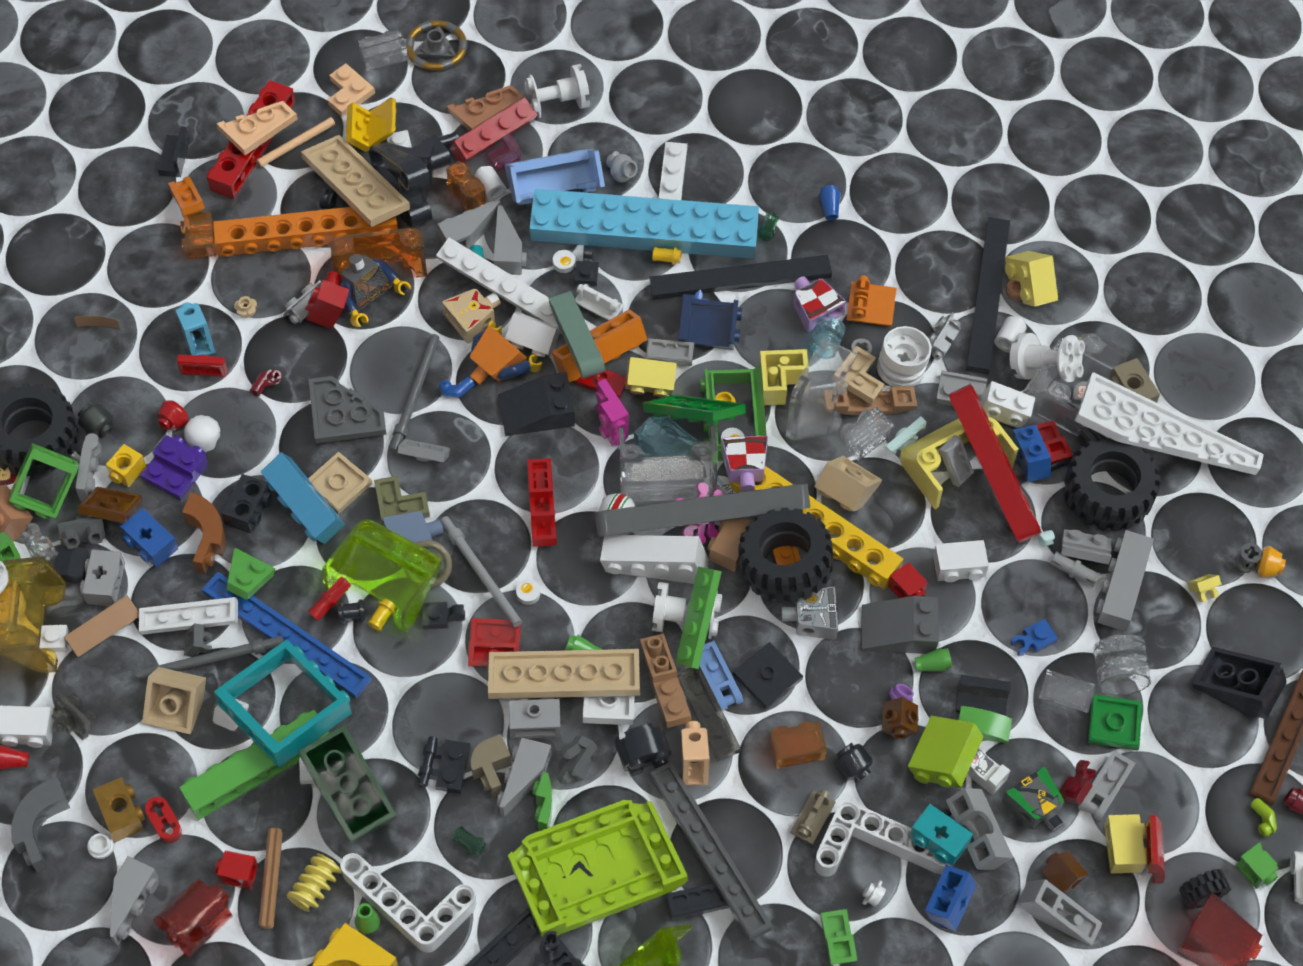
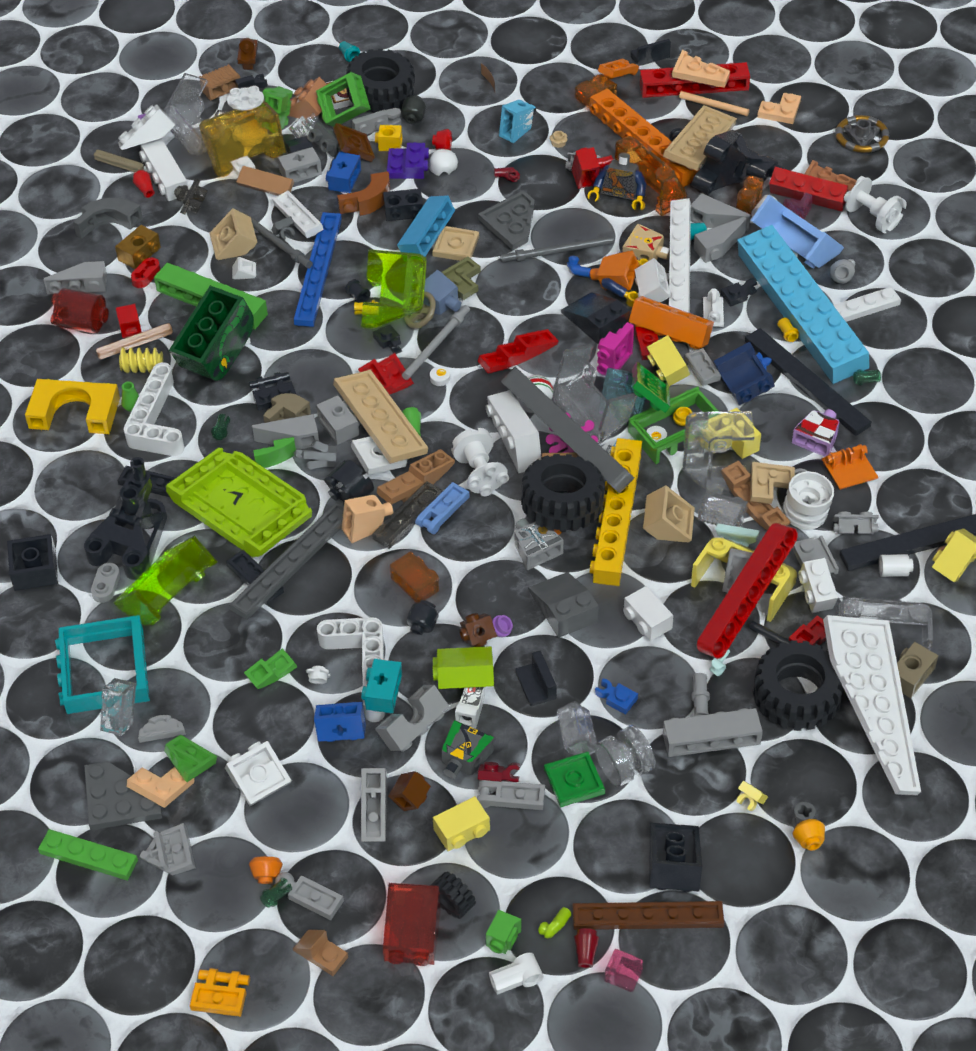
camera: 65 degrees right, 10 degrees down
white plate [87,833,114,859] -> none
red plate [177,354,228,377] -> none
teal window [214,639,352,767] -> none
bright green wing [226,548,275,600] -> none
red axle [308,576,351,621] -> none
yellow bracket [346,97,396,152] -> none
clear brick [358,30,408,72] -> none
white plate [387,130,412,148] -> none
light grey plate [398,439,450,462] -> none
sand green beam [548,291,605,379] -> none
white tile [553,250,575,273] -> none
bright green plate [675,566,722,669] -> none
torso [721,436,768,492] -> none
black plate [733,642,803,709] -> none
dark tan hinge [790,789,836,845] -> none
clear light blue wheel [808,316,846,360] -> none
blue cone [819,185,841,220] -> none
red brick [888,562,928,598] -> none
bright green cone [915,647,952,672] -> none
bright green slope [959,706,1012,743] -> none
white piece [1010,333,1085,382] -> none
blue brick [1013,425,1051,482] -> none
light grey plate [1061,529,1112,564] -> none
red slope [1145,815,1165,883] -> none

